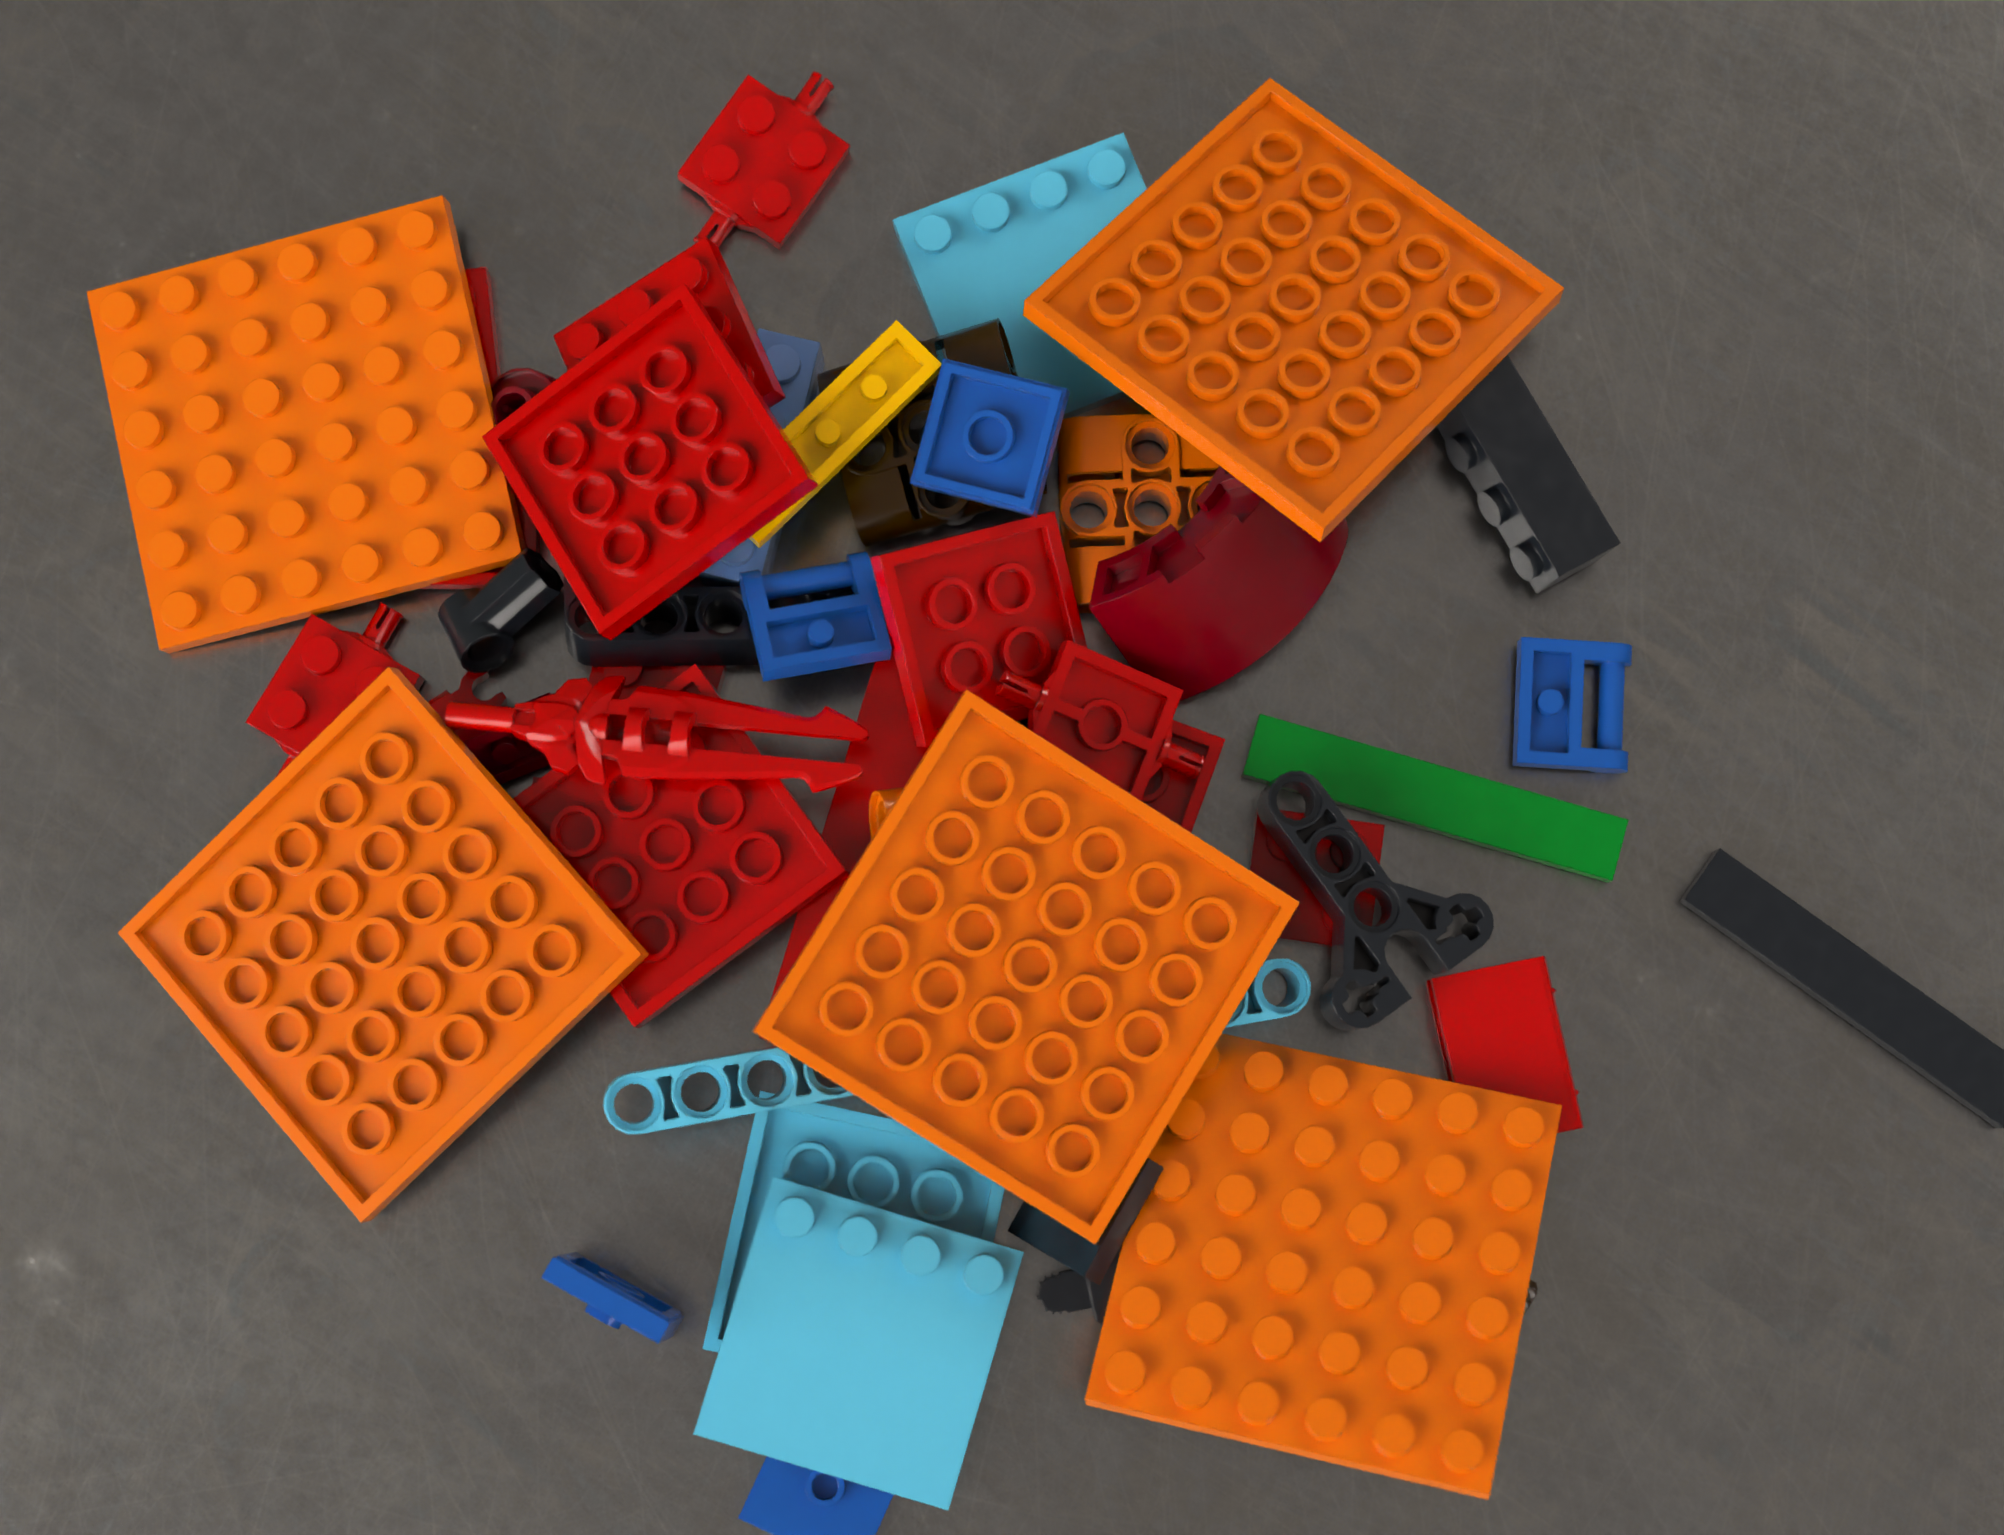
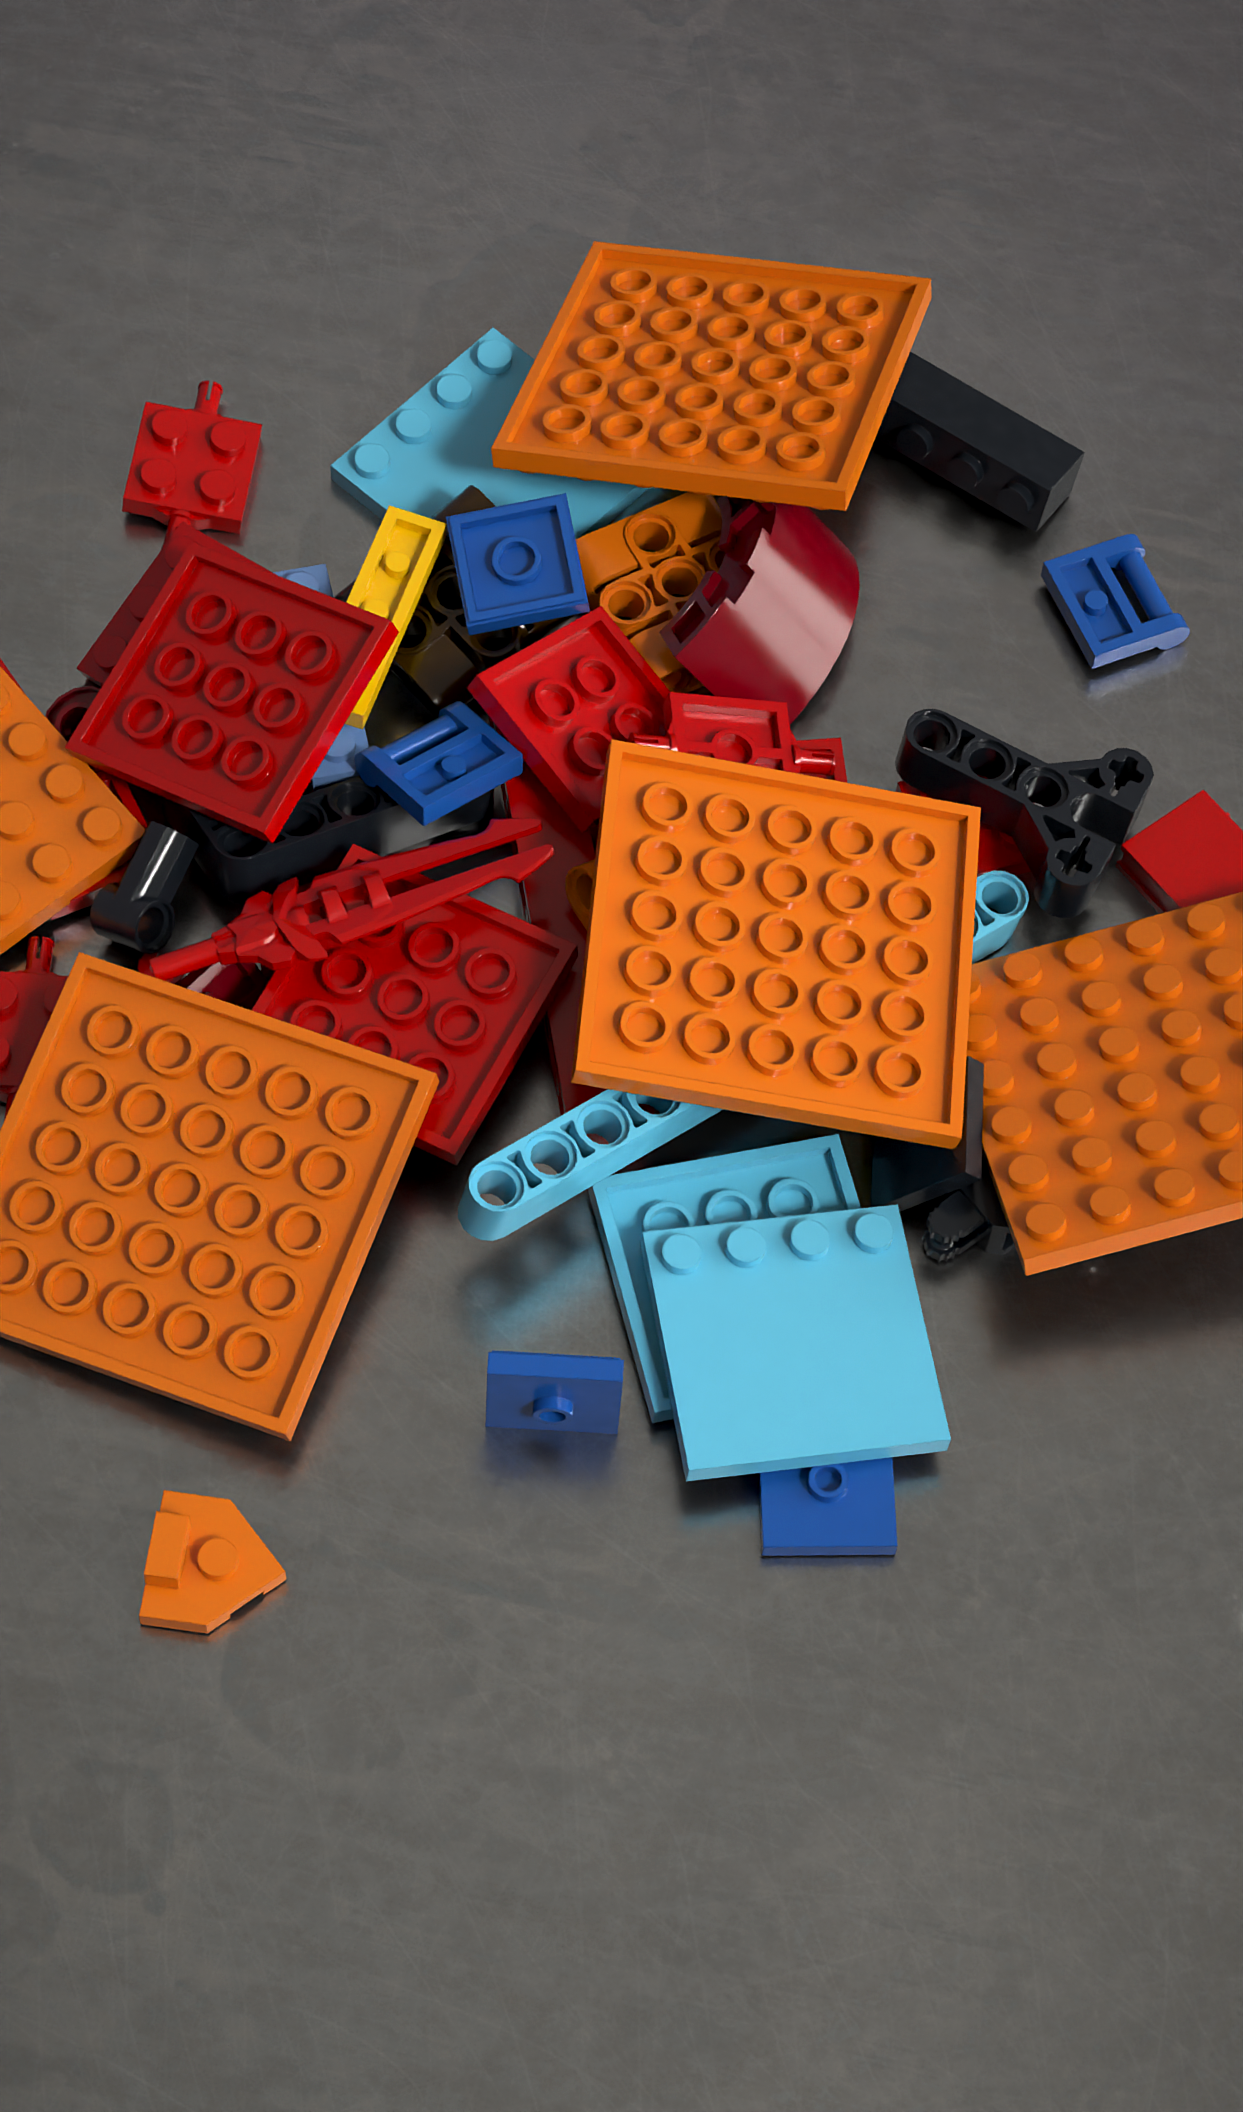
camera: 30 degrees left, 20 degrees down
green tile [1241,714,1629,883] -> none
none -> orange plate [139,1490,286,1634]

